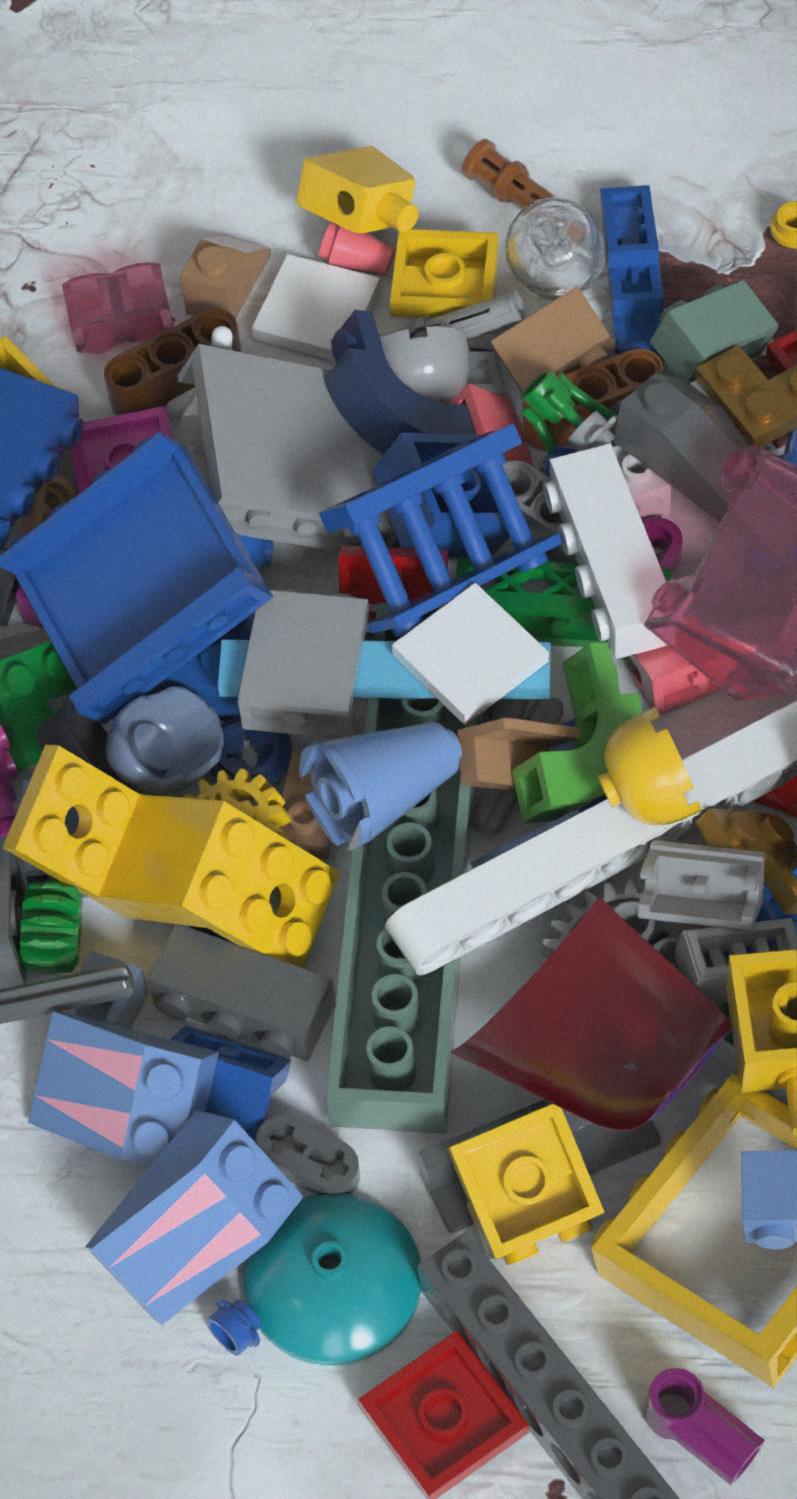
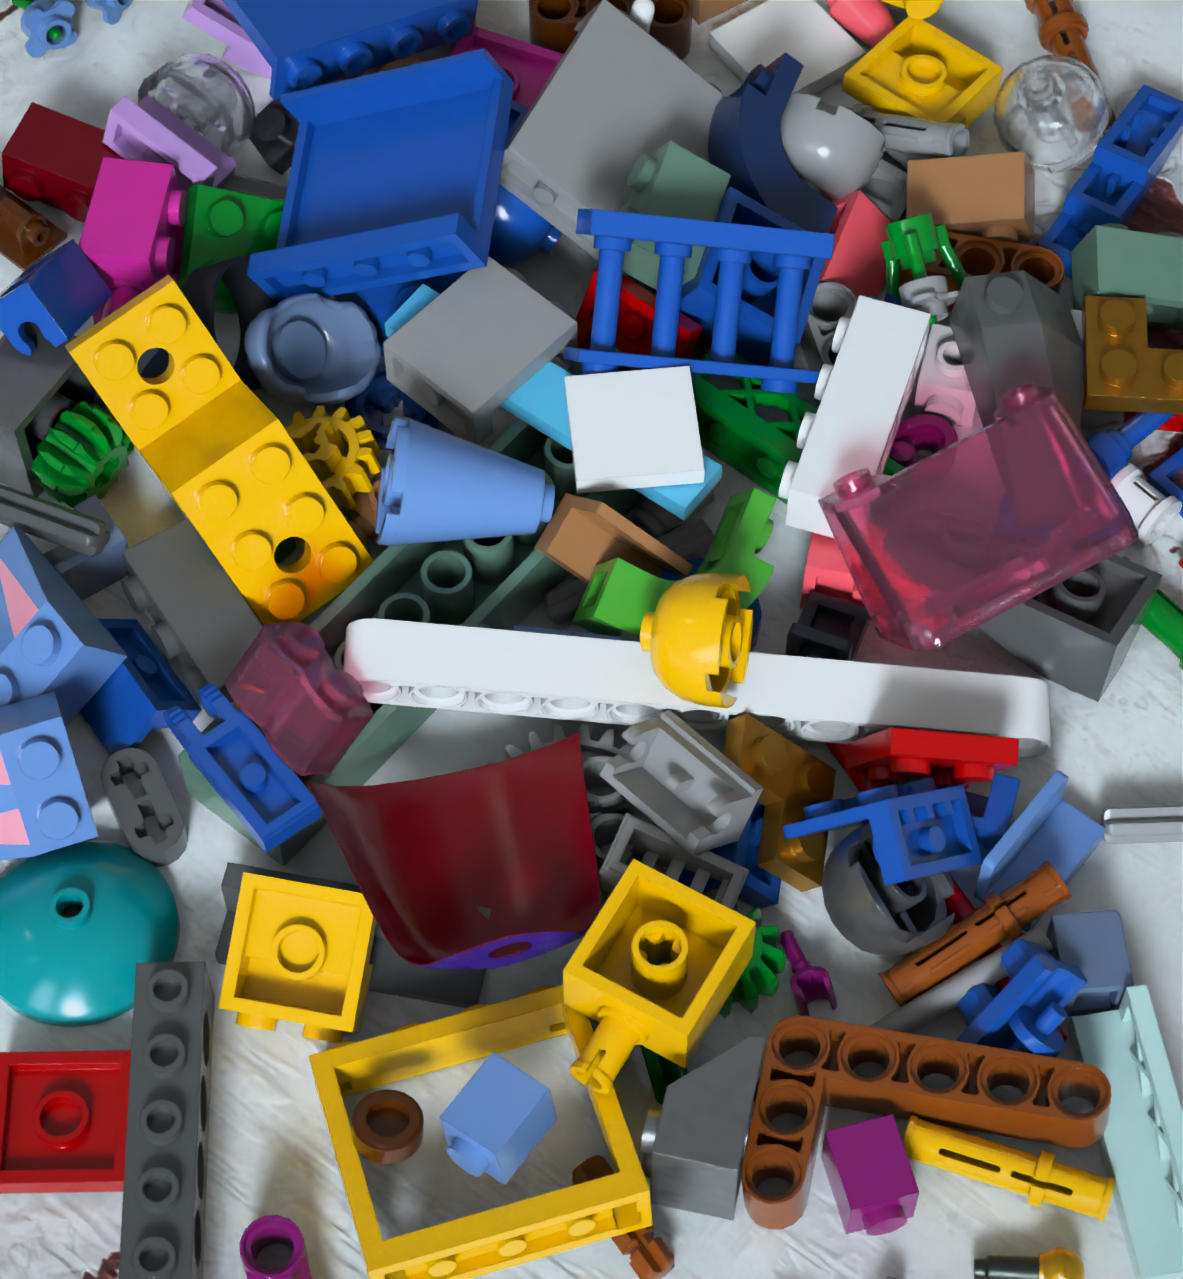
camera: 30 degrees right, 0 degrees up
none -> blue hinge [163,682,322,853]
none -> clear pink brick [225,622,374,776]
none -> reddish brown tile [352,1090,424,1164]
none -> sand green brick [618,140,731,290]
none -> black bracket [785,590,871,661]

